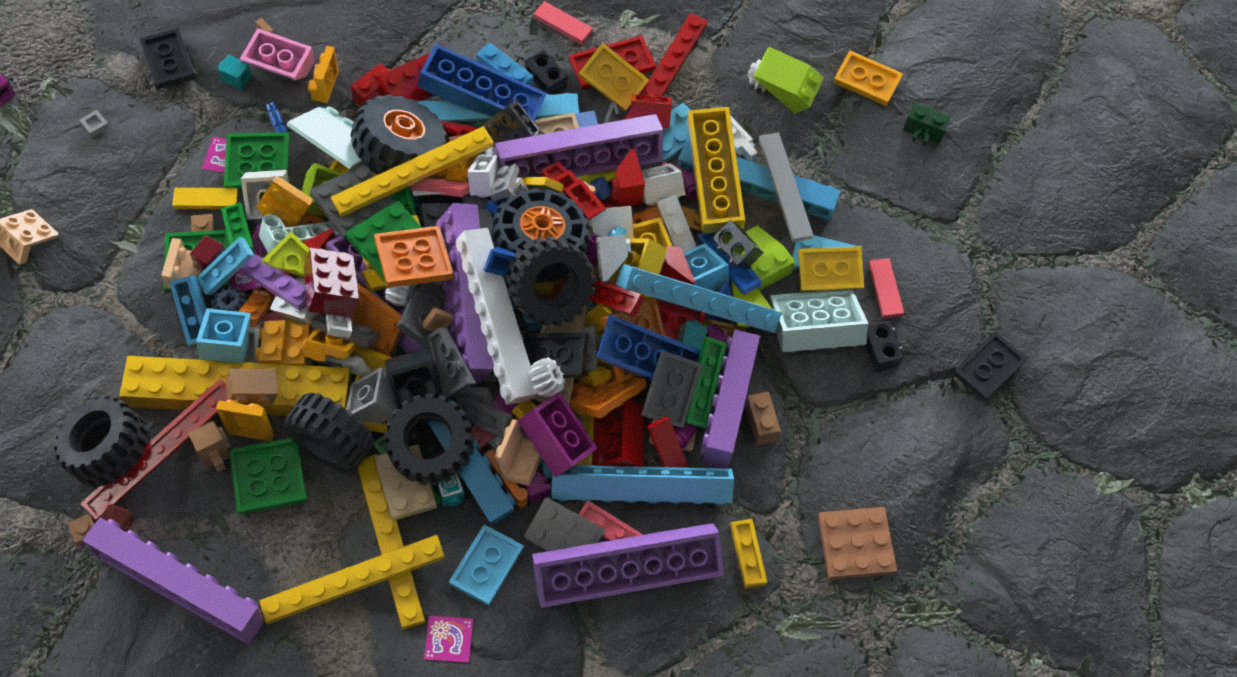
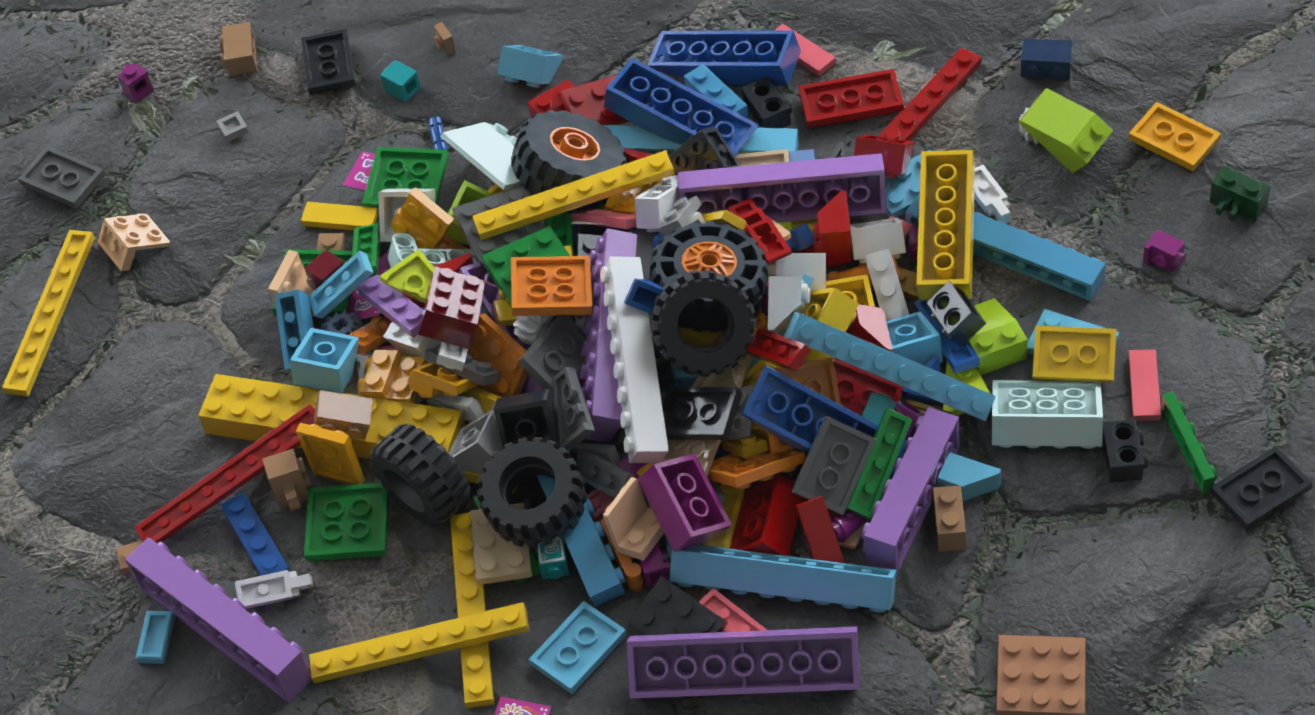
camera: 25 degrees right, 10 degrees down
black tyre [54,396,148,487] -> none
clear red slope [101,504,135,532] -> none
bright pink slope [240,28,315,80] -> none
light orange plate [308,46,339,103] -> none
medium nougat plate [422,307,454,332] -> none
white gear [529,358,565,398] -> none
yellow plate [578,42,649,112] -> none
yellow tile [730,519,767,589] -> none
light grey tile [759,132,813,243] -> none
none -> medium azure tile [136,611,175,664]
none -> medium nougat brick [219,22,257,76]
none -> blue plate [220,492,290,576]
none -> white hinge [235,570,314,609]
none -> medium azure slope [497,45,563,88]
none -> blue slope [647,30,801,86]
none -> medium azure slope [937,453,1001,501]
none -> dark blue brick [1021,38,1073,79]
none -> magenta brick [1143,229,1186,272]
none -> green plate [1161,392,1217,495]

